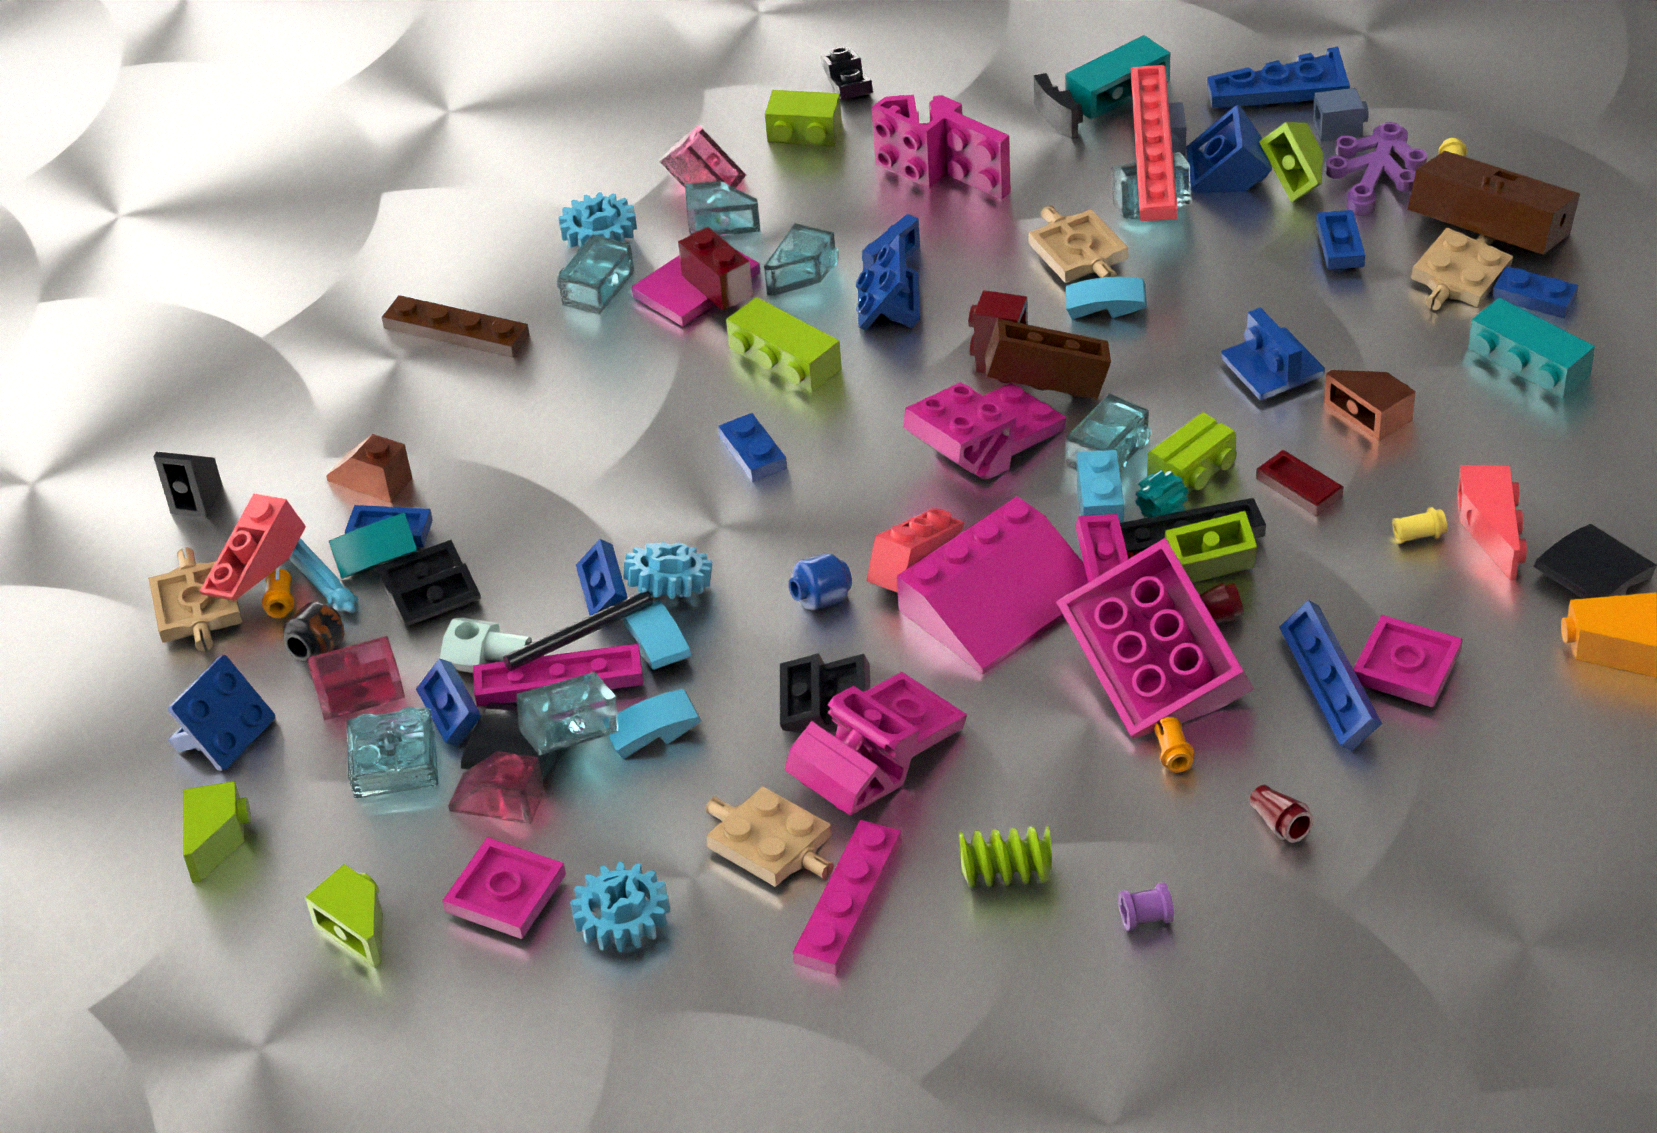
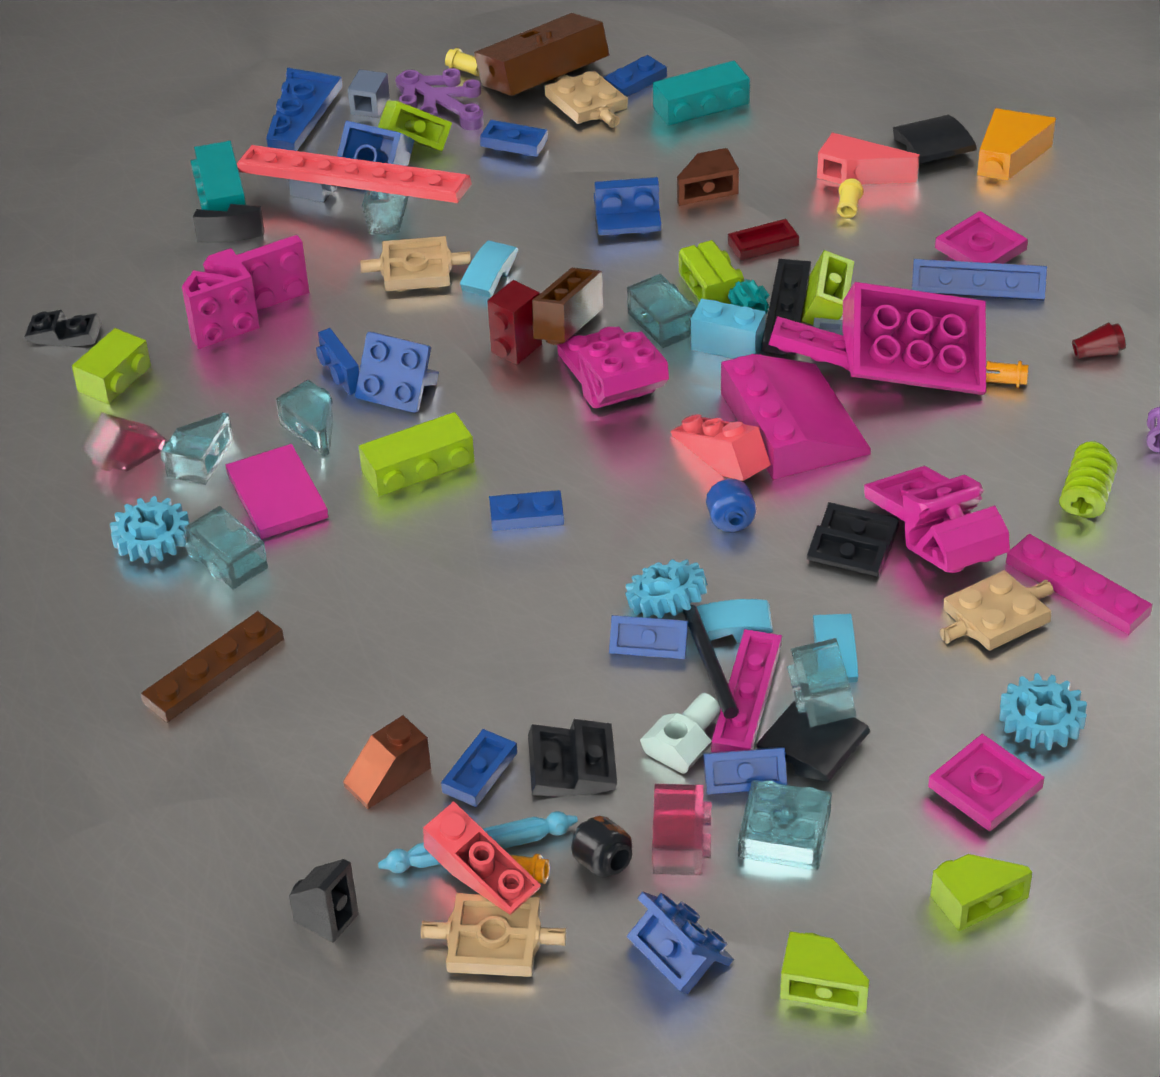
camera: 70 degrees left, 0 degrees up
teal slope [329,513,417,579] -> none
clear pink slope [448,751,545,824] -> none
dark red brick [678,227,753,311] -> none

